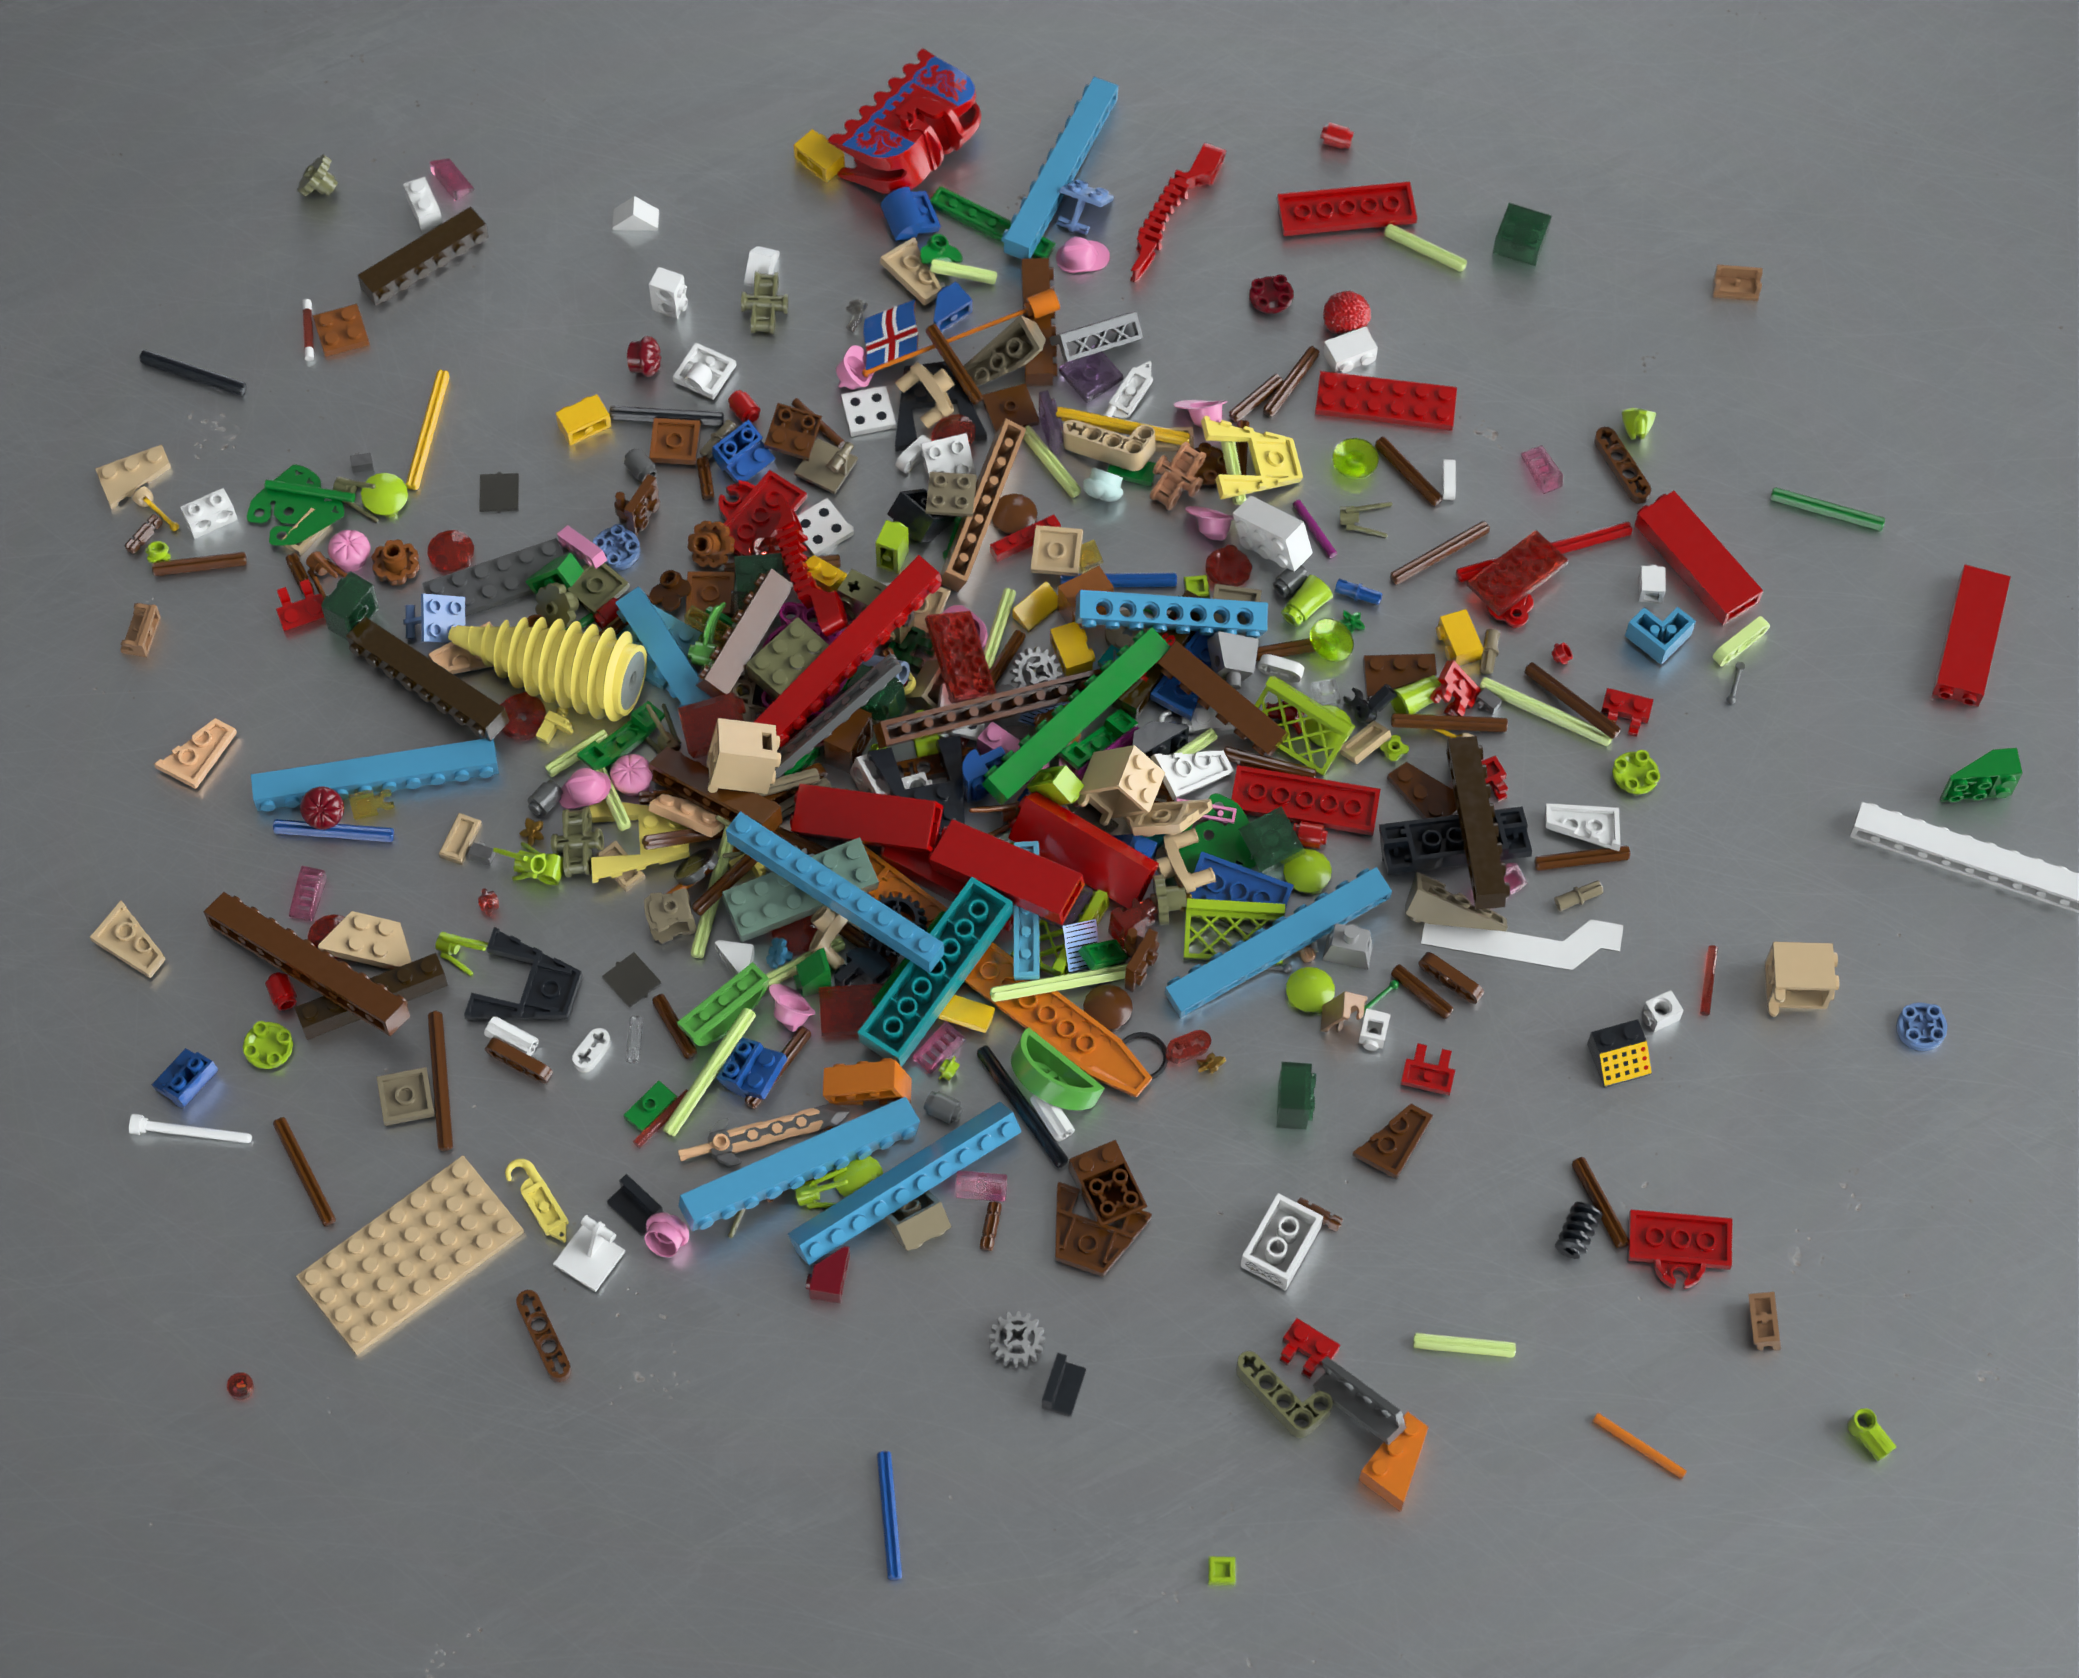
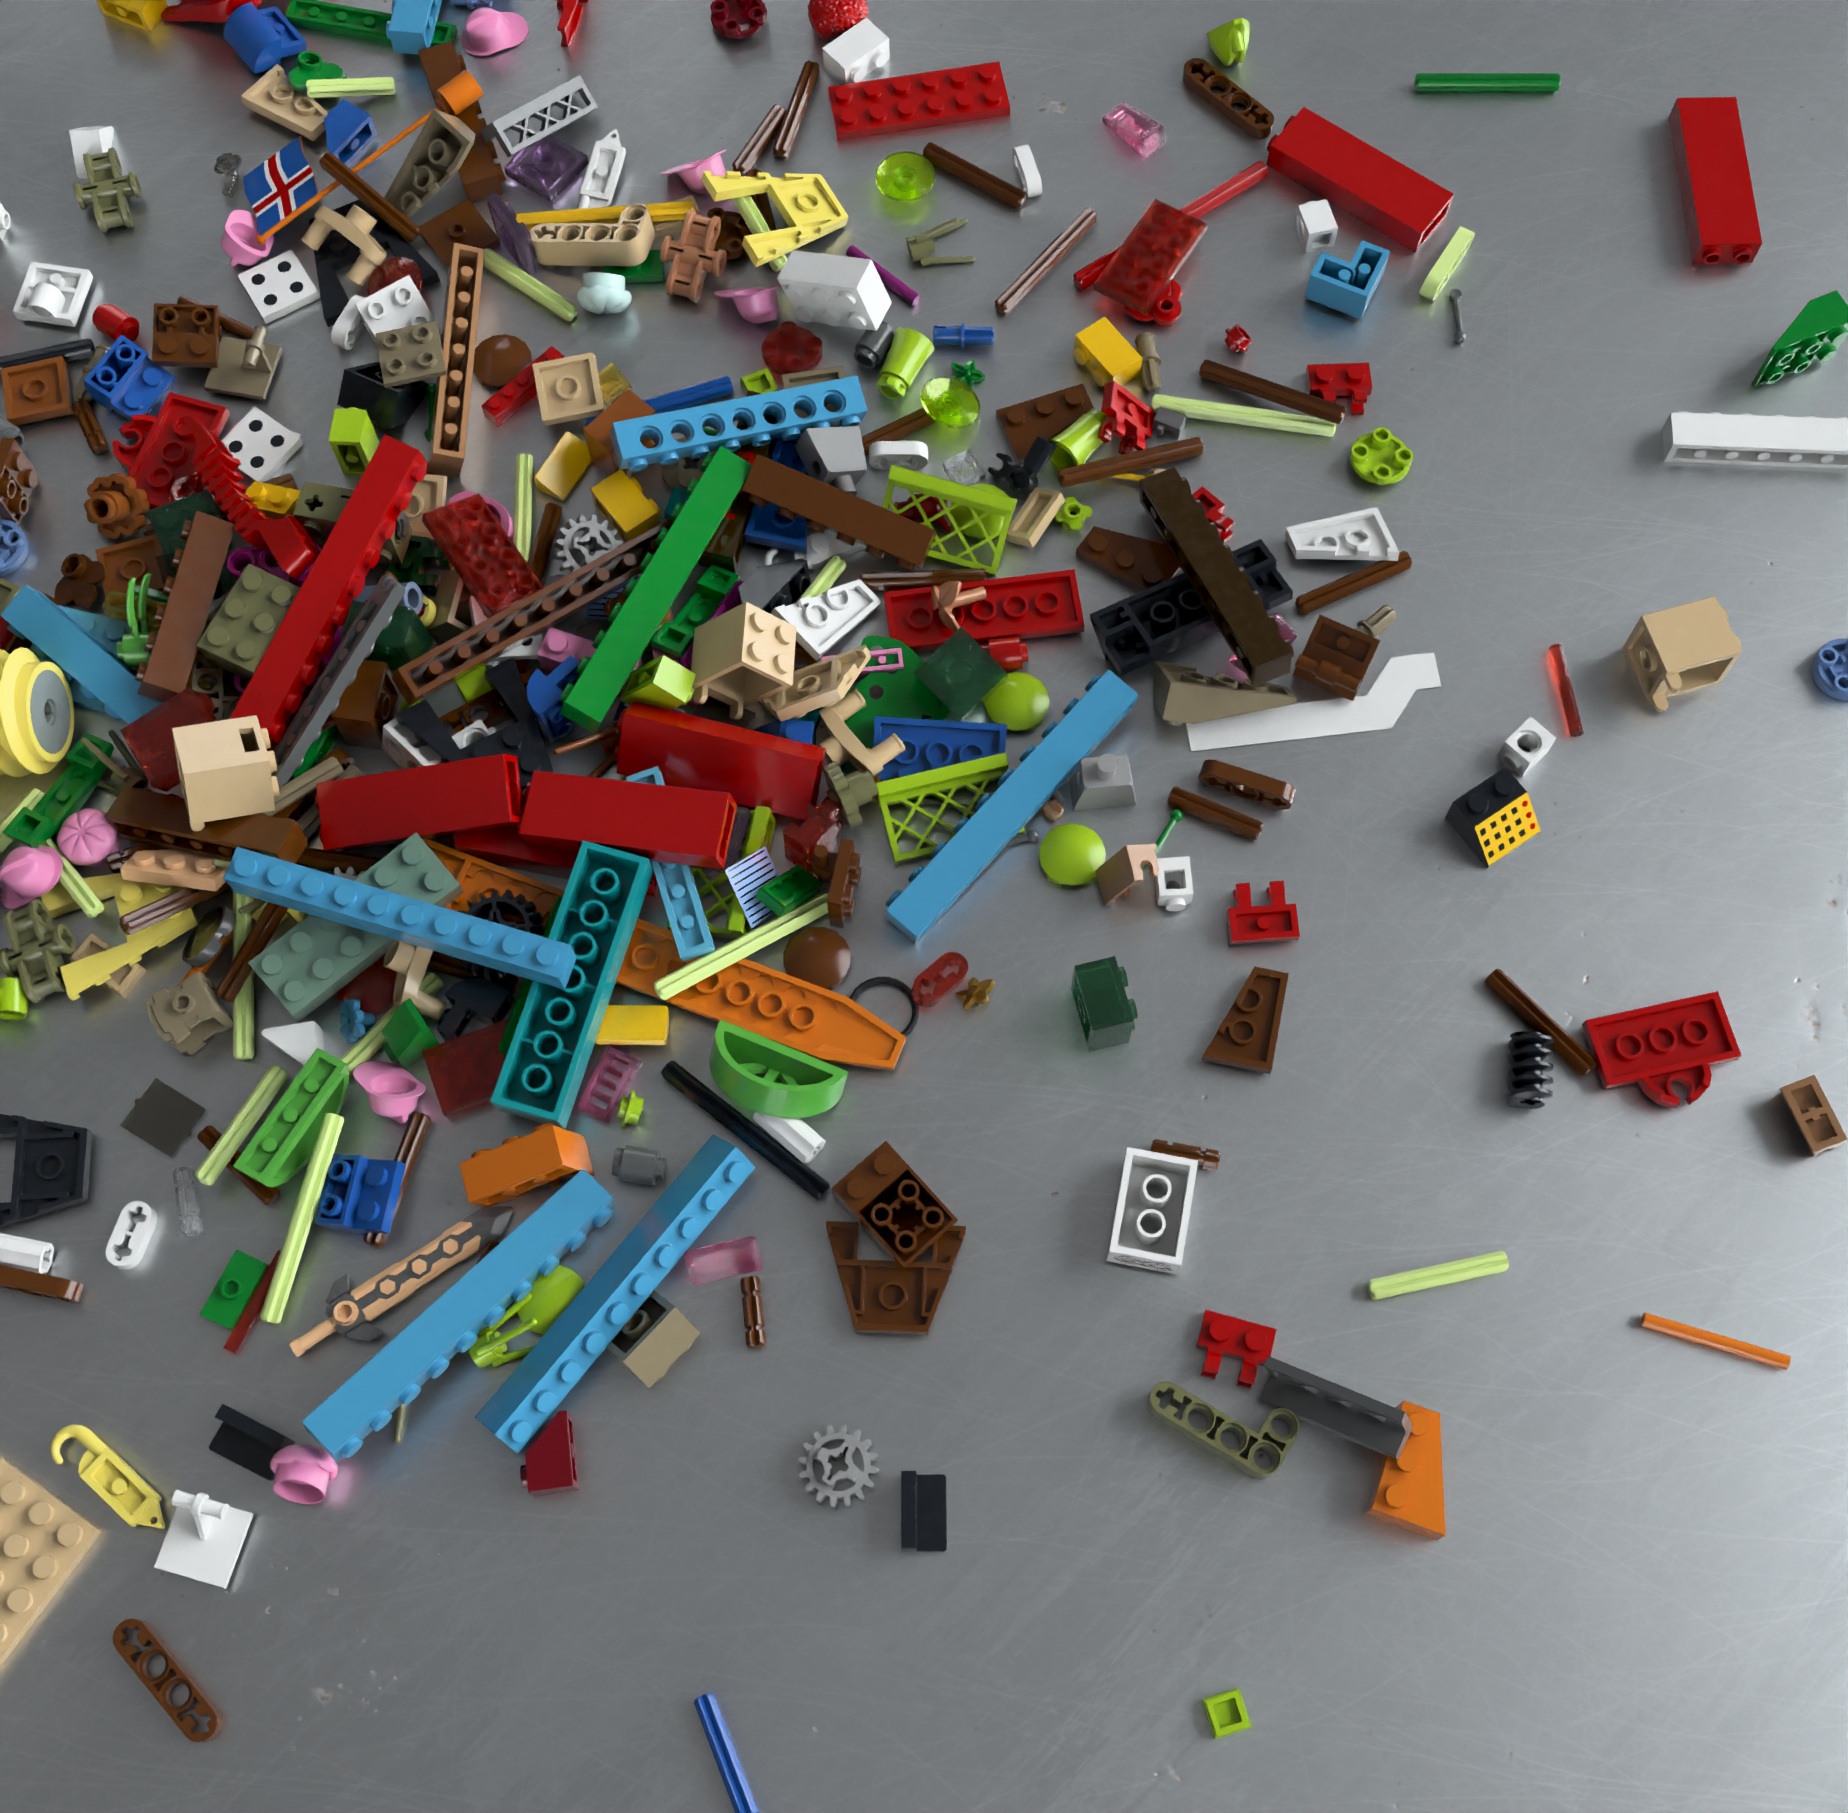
camera: 15 degrees left, 5 degrees up
none -> yellowish green axle [195,1065,288,1186]
none -> nougat plant [931,581,987,633]
none -> reddish brown plate [1293,615,1381,701]

